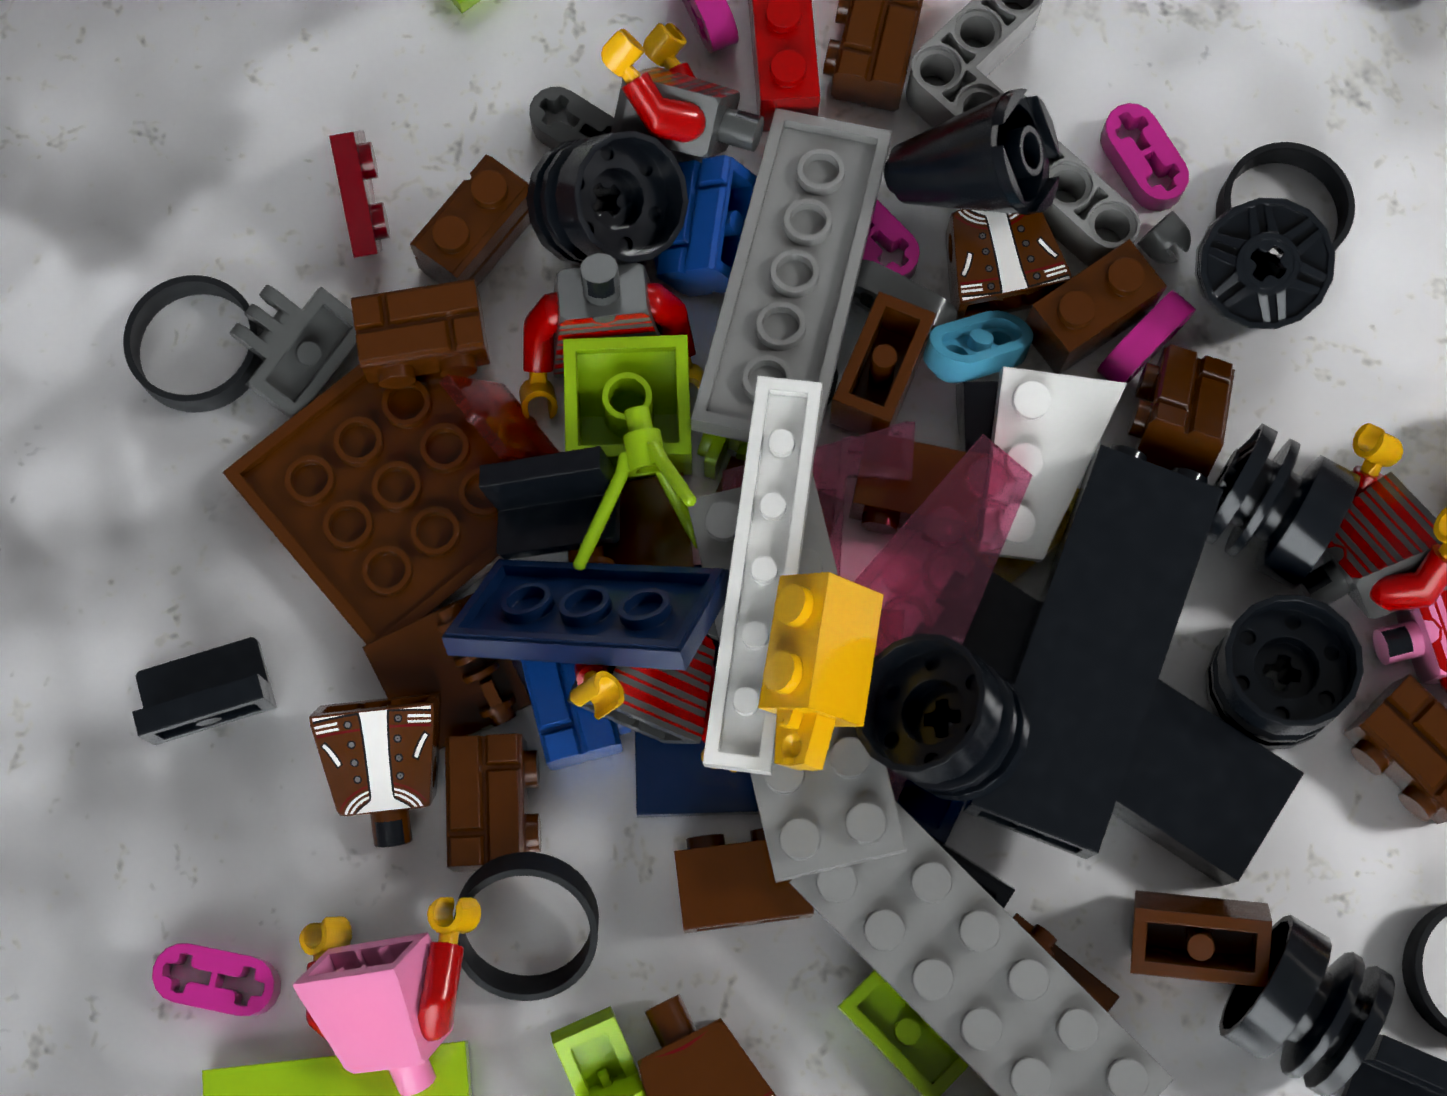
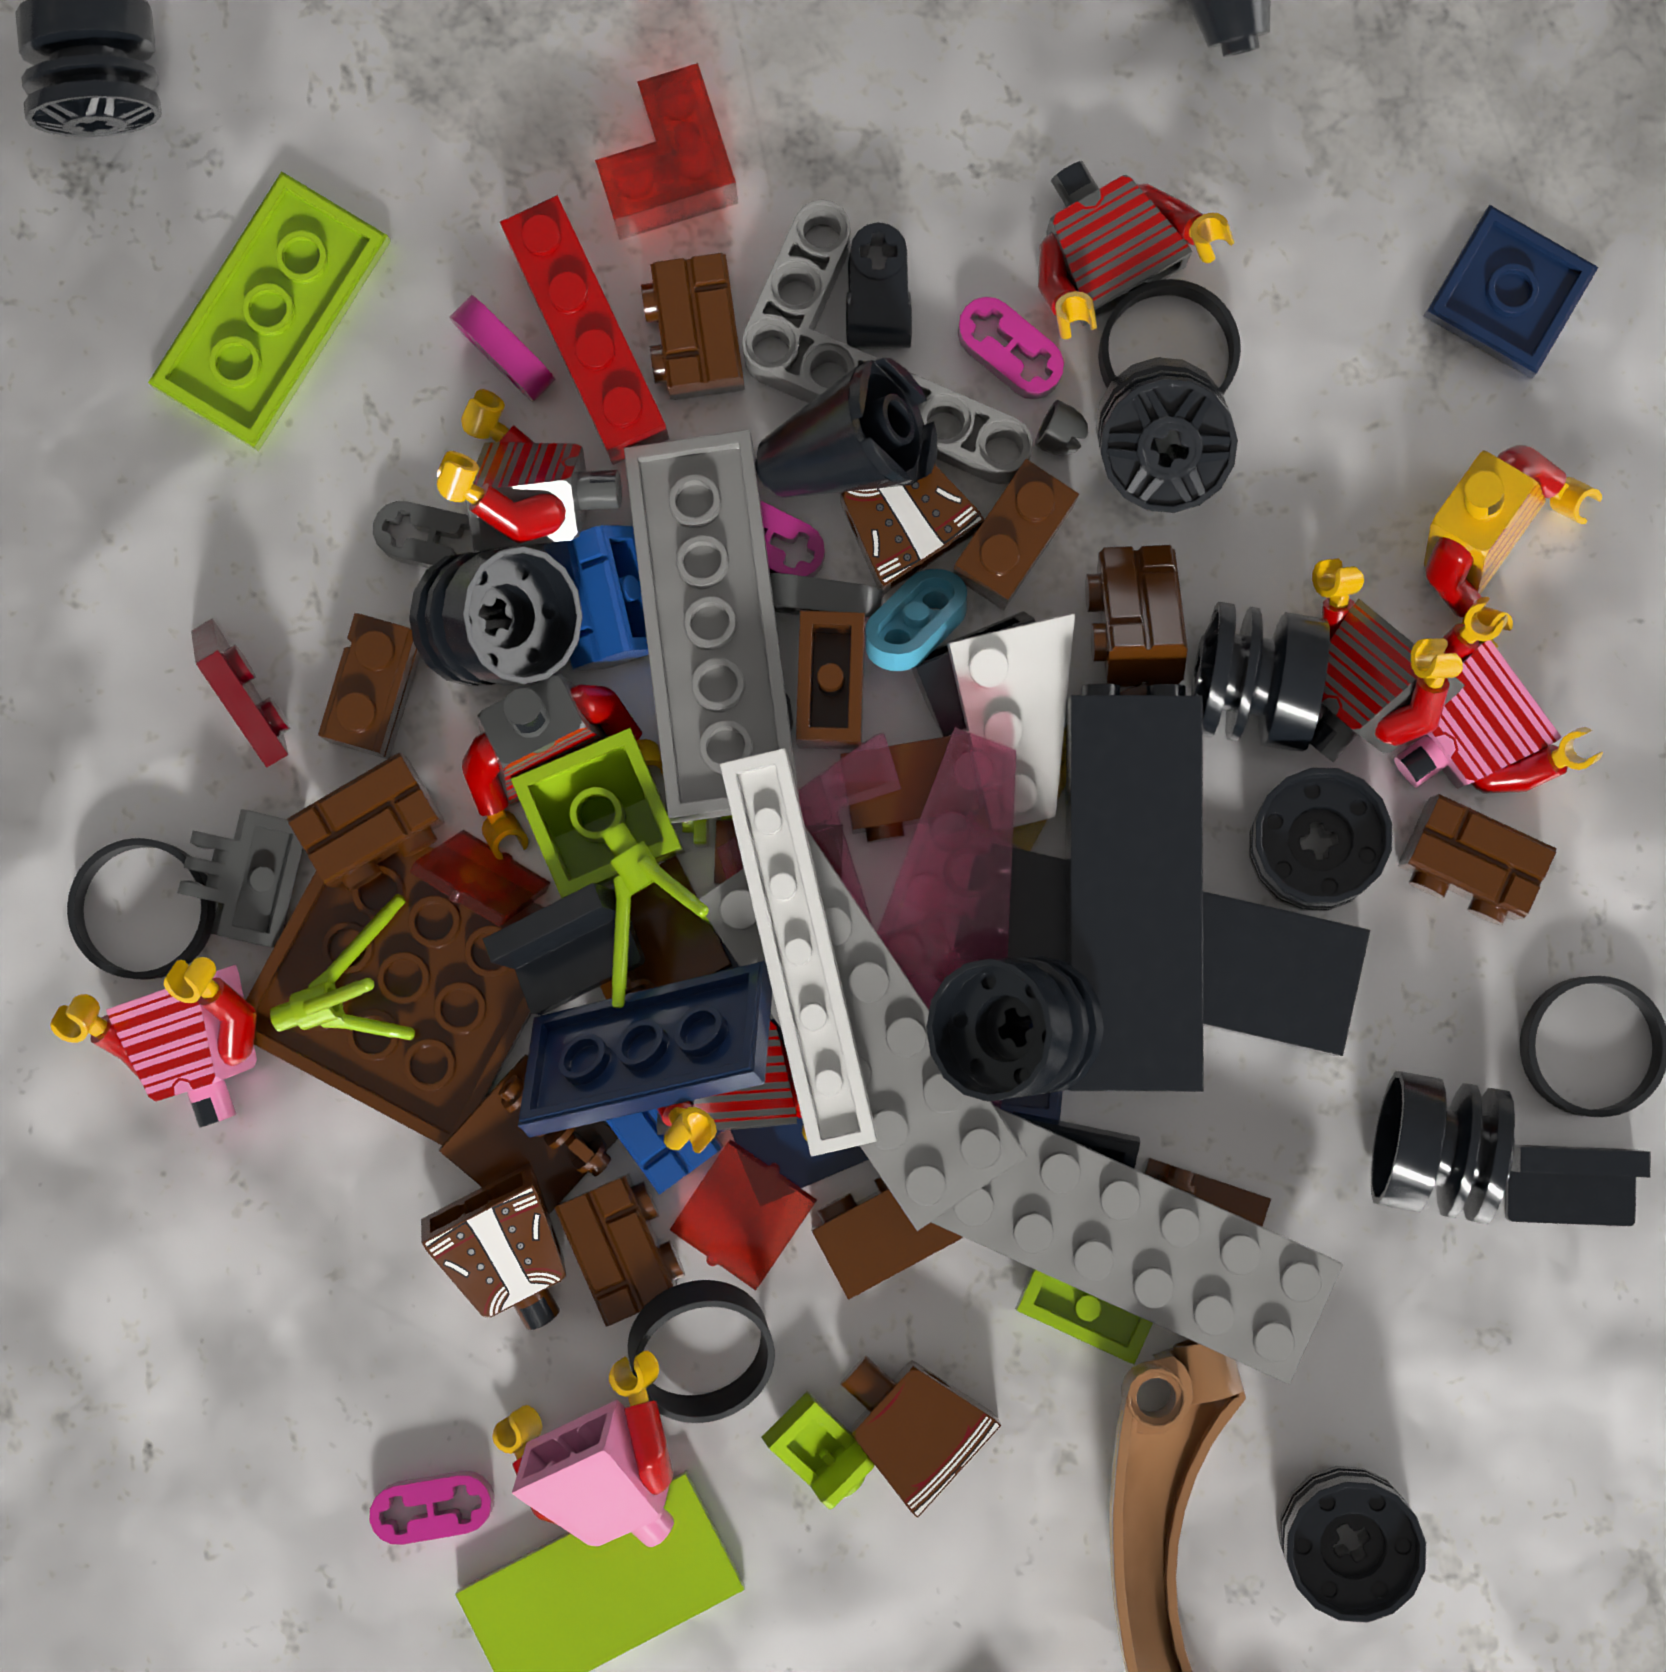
camera: 20 degrees left, 10 degrees up
black panel [132,637,277,745] -> none
yellow hinge [758,572,884,771] -> none
dark pink beam [1097,289,1196,384] -> none
reddish brown brick [1130,890,1272,987] -> none
none -> torso [50,957,257,1128]
none -> lime plant [270,894,415,1040]
none -> clear red piece [670,1139,817,1290]
none -> black piece [846,222,912,349]
none -> torso [1038,161,1235,339]

